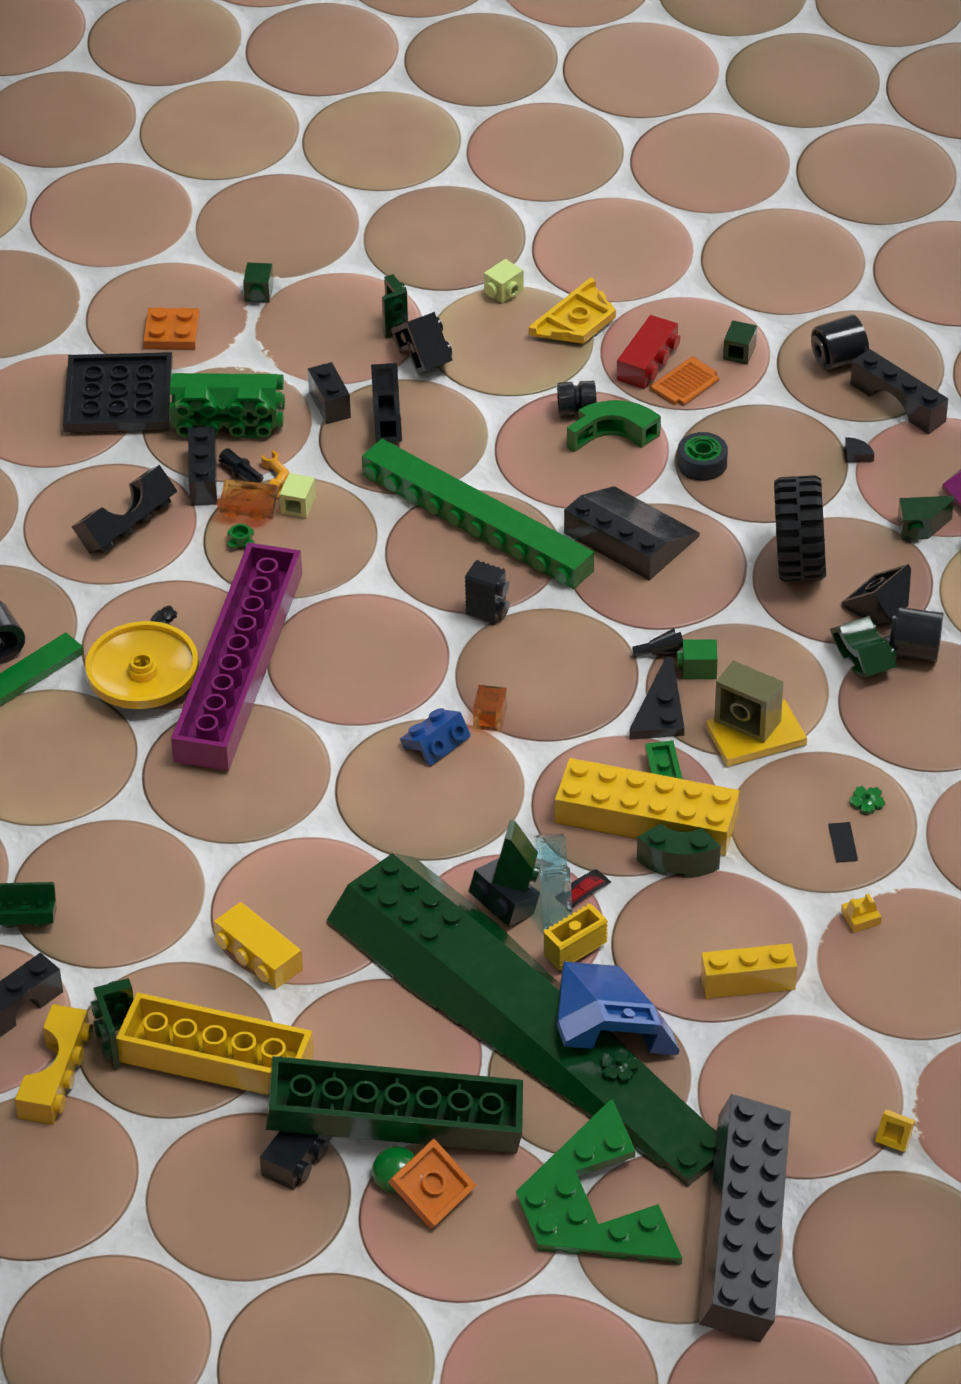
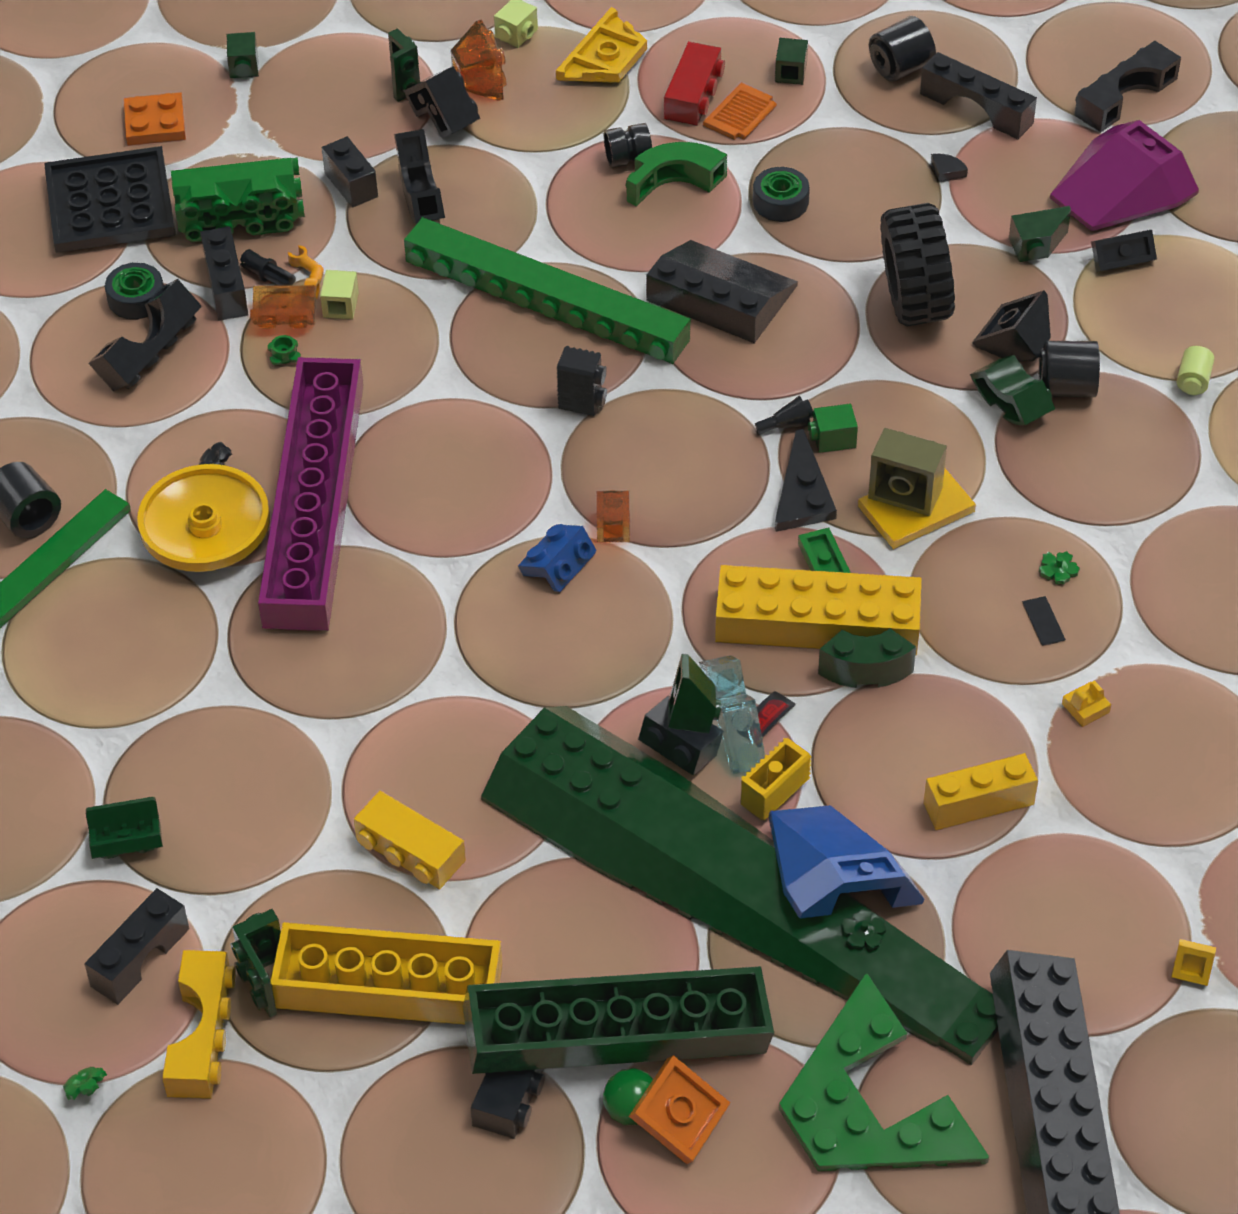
camera: 10 degrees left, 5 degrees up
none -> wheel [104,262,164,320]
none -> clear orange slope [451,19,507,101]

